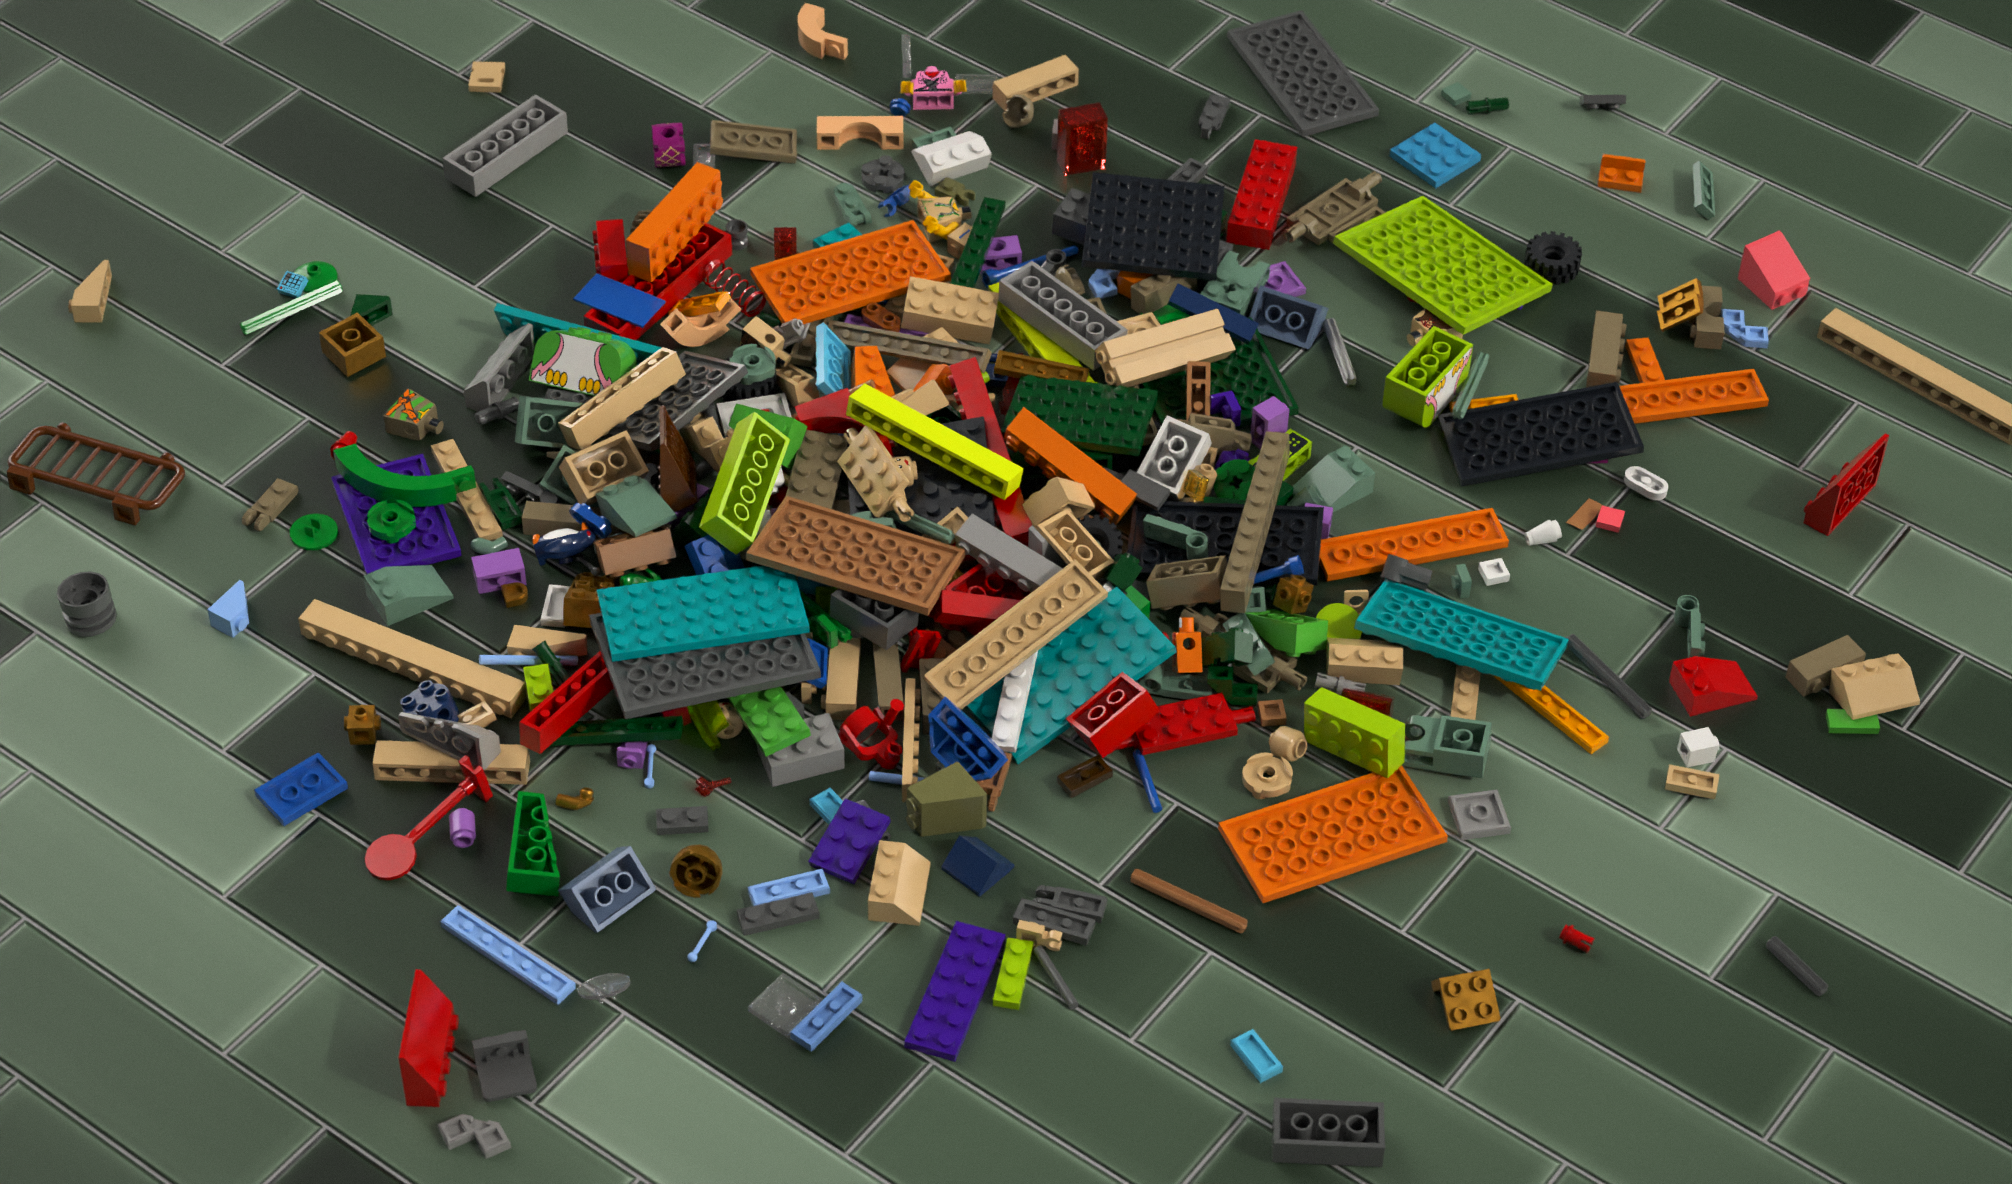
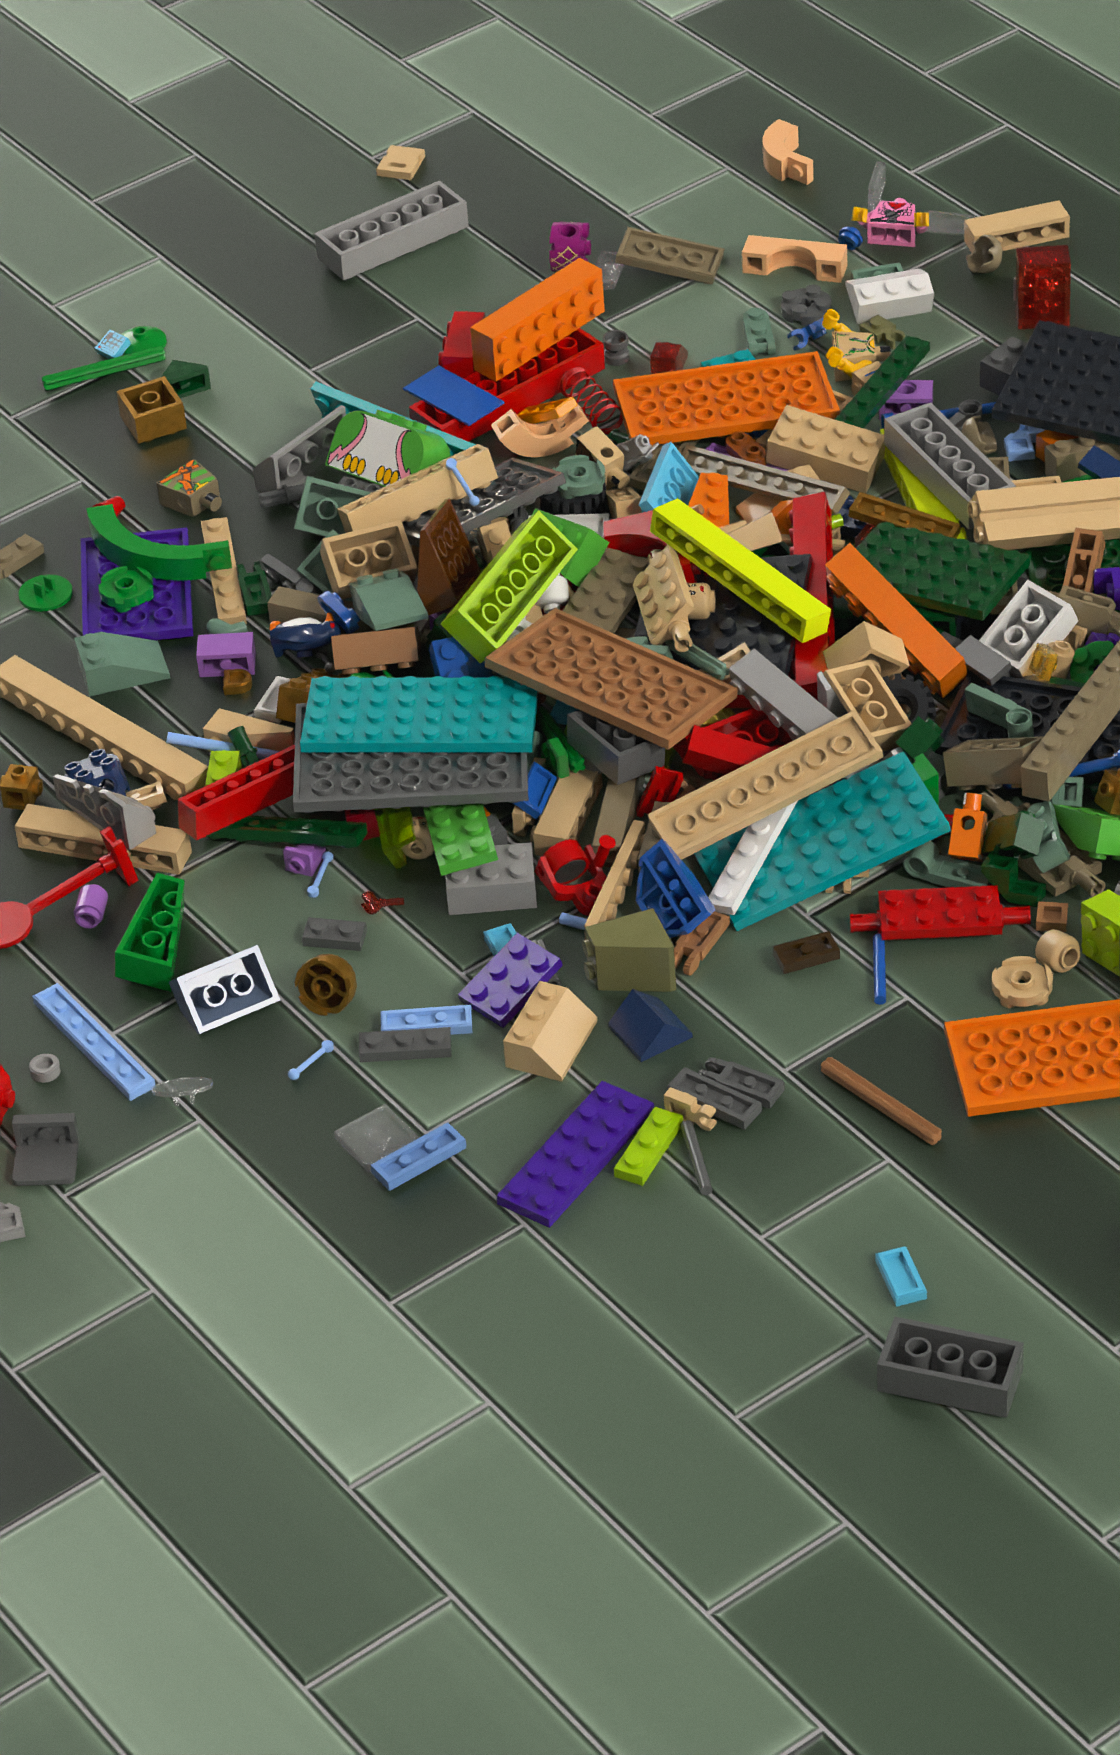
camera: 20 degrees right, 5 degrees down
pearl gold arm [556,787,594,810] -> none
red slope [1066,672,1160,758] -> none
none -> light grey tile [29,1054,61,1083]
none -> light blue hinge [446,458,480,506]

